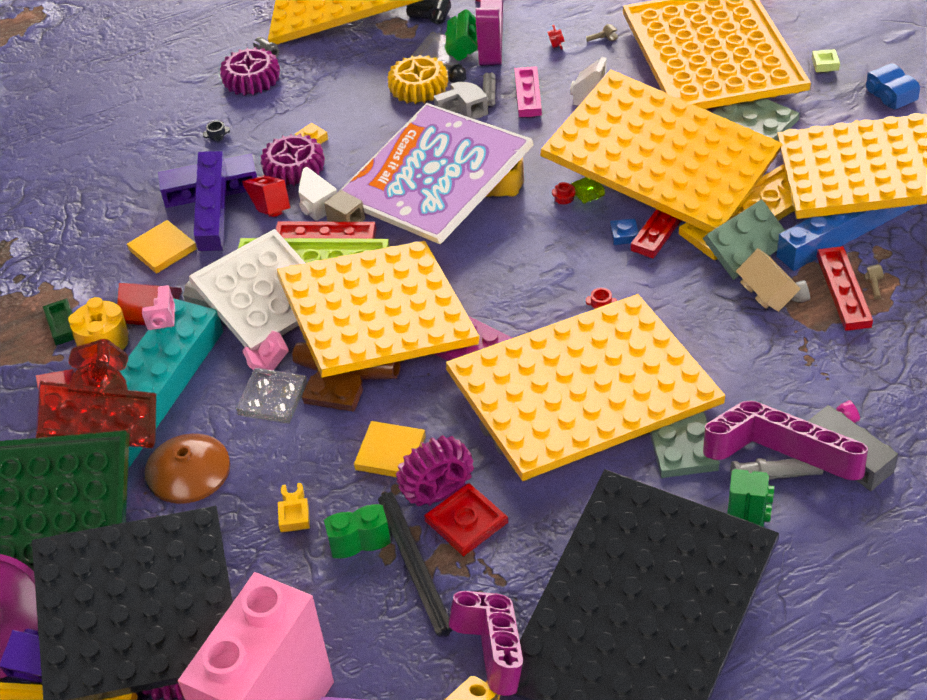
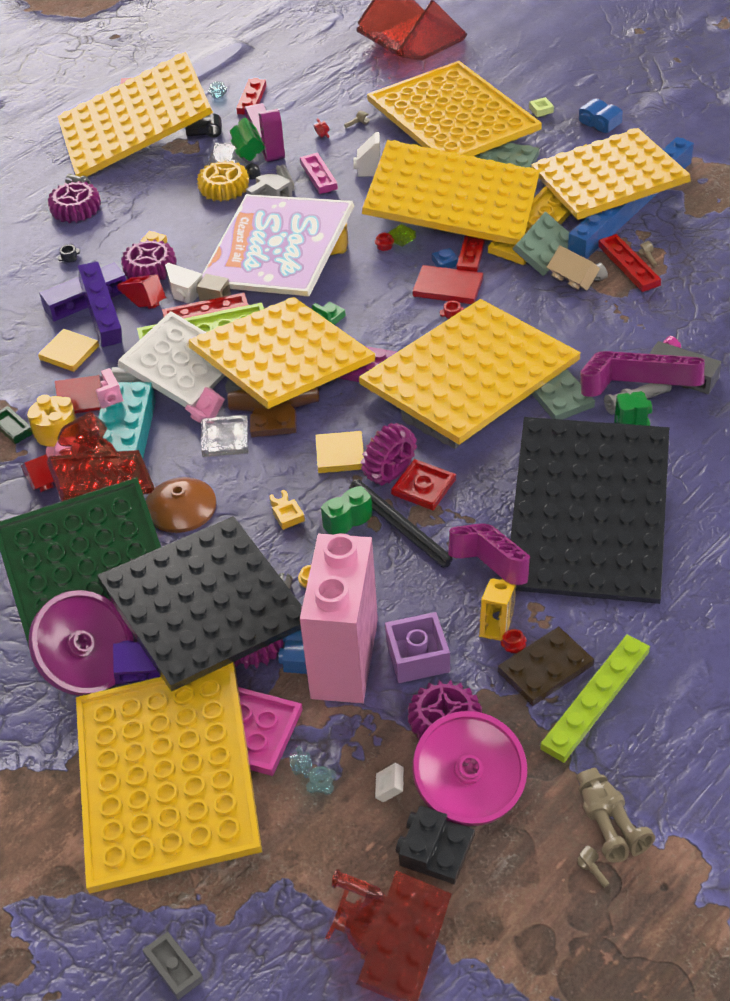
camera: 20 degrees left, 0 degrees up
none -> green bracket [312,301,346,325]
none -> tile [413,265,483,304]

